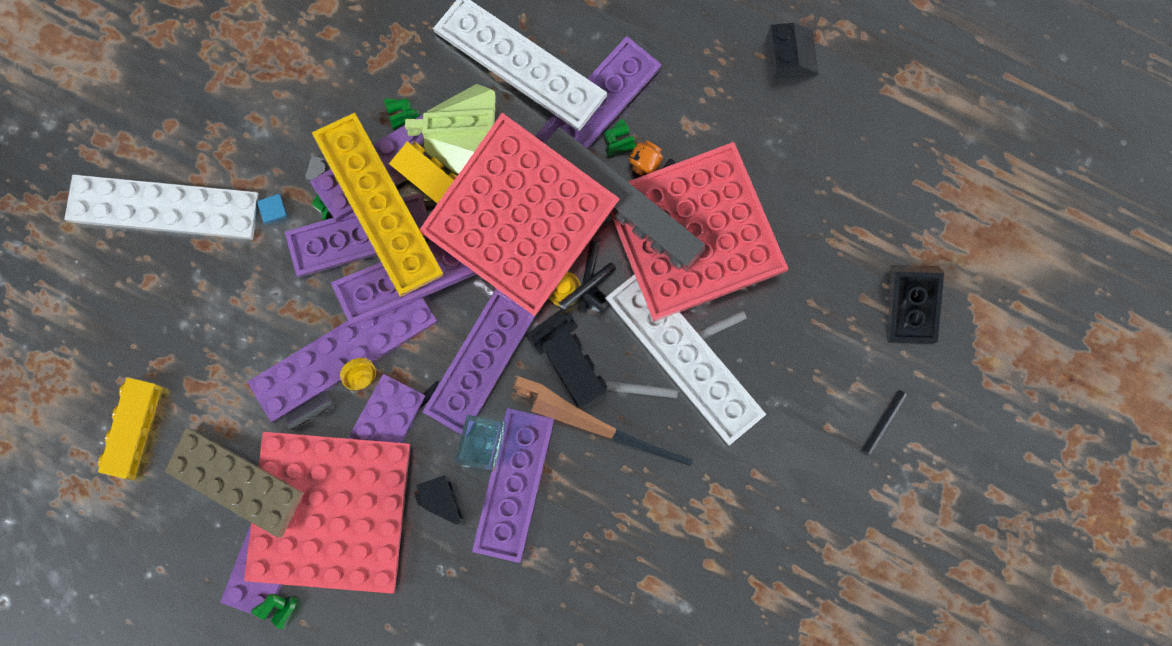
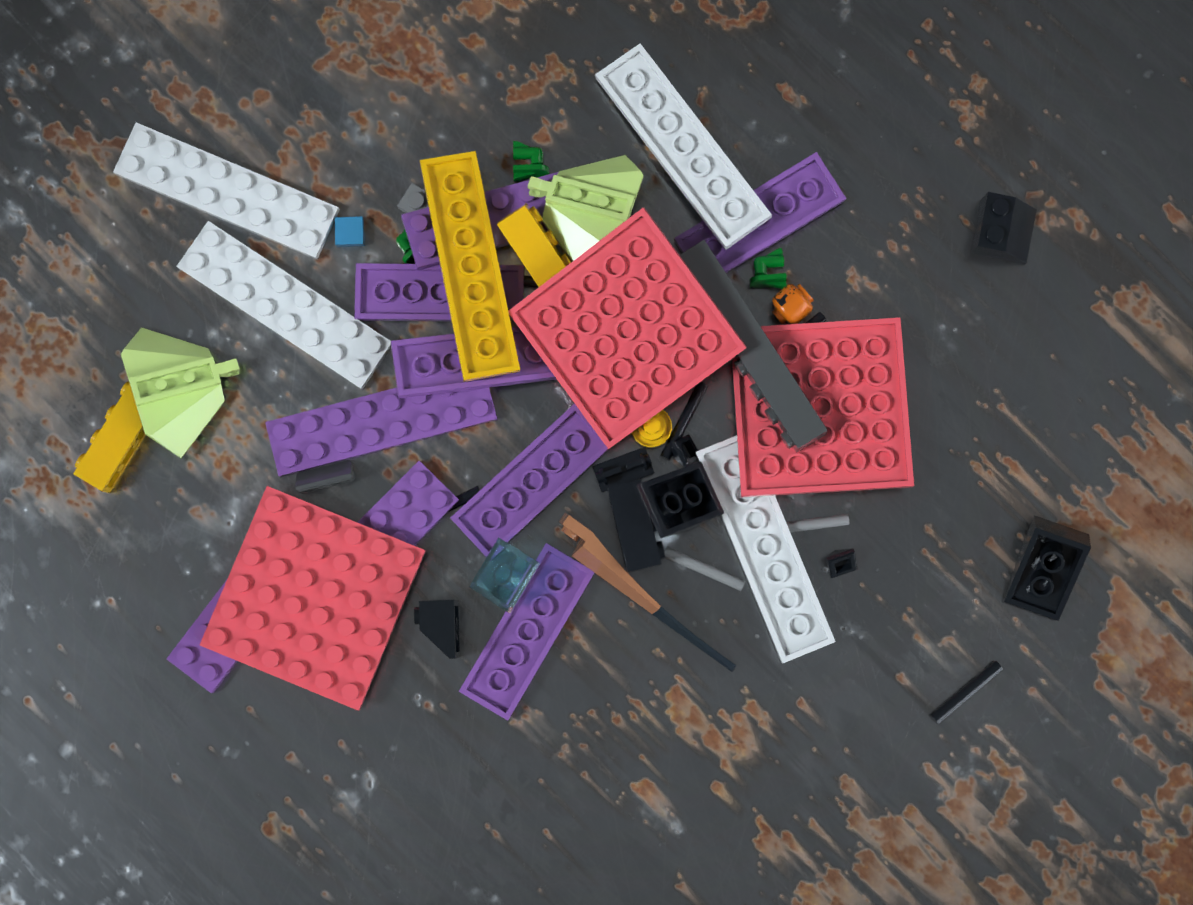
camera: 20 degrees right, 5 degrees up
dark tan plate [164,428,304,538] -> none
green piece [250,593,296,629] -> none
yellow plate [340,358,376,390] -> none
black bar [559,262,616,309] -> none
none -> yellowish green panel [121,327,239,459]
none -> white plate [176,221,391,390]
none -> black slope [637,461,724,539]
none -> black slope [826,548,858,578]

